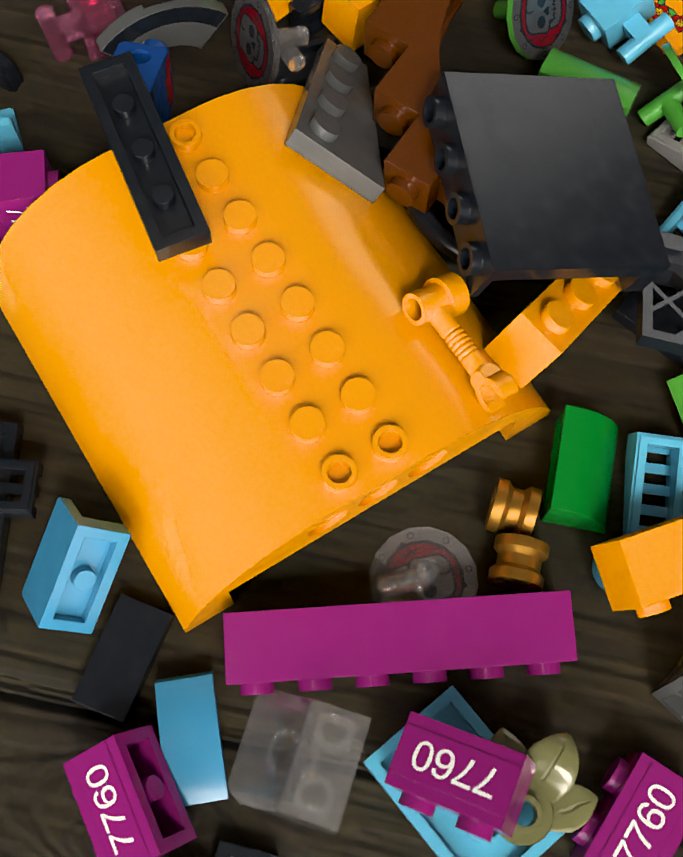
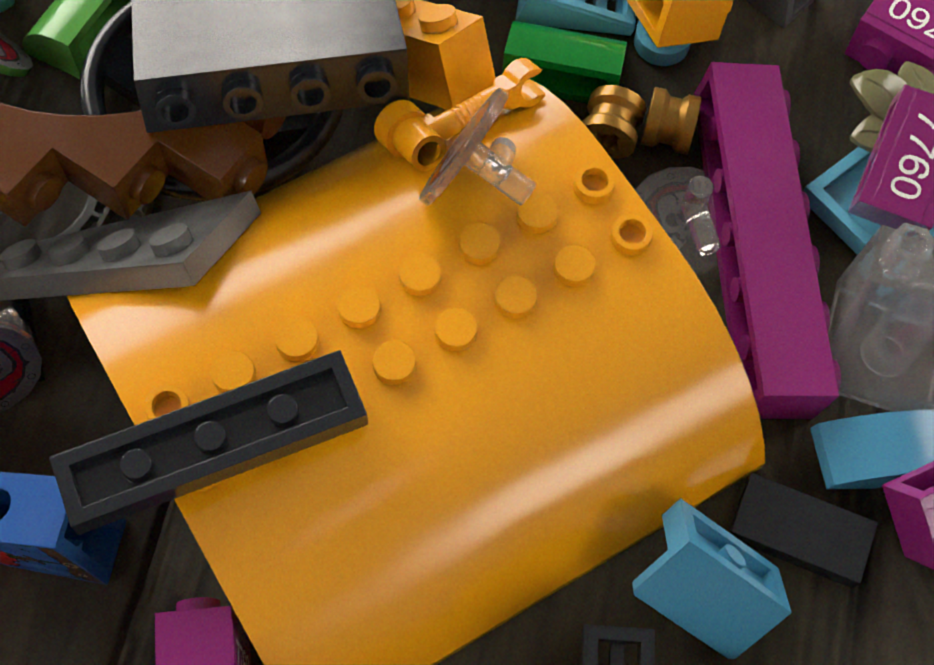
camera: 90 degrees left, 5 degrees down
none -> clear shield [418,87,536,206]

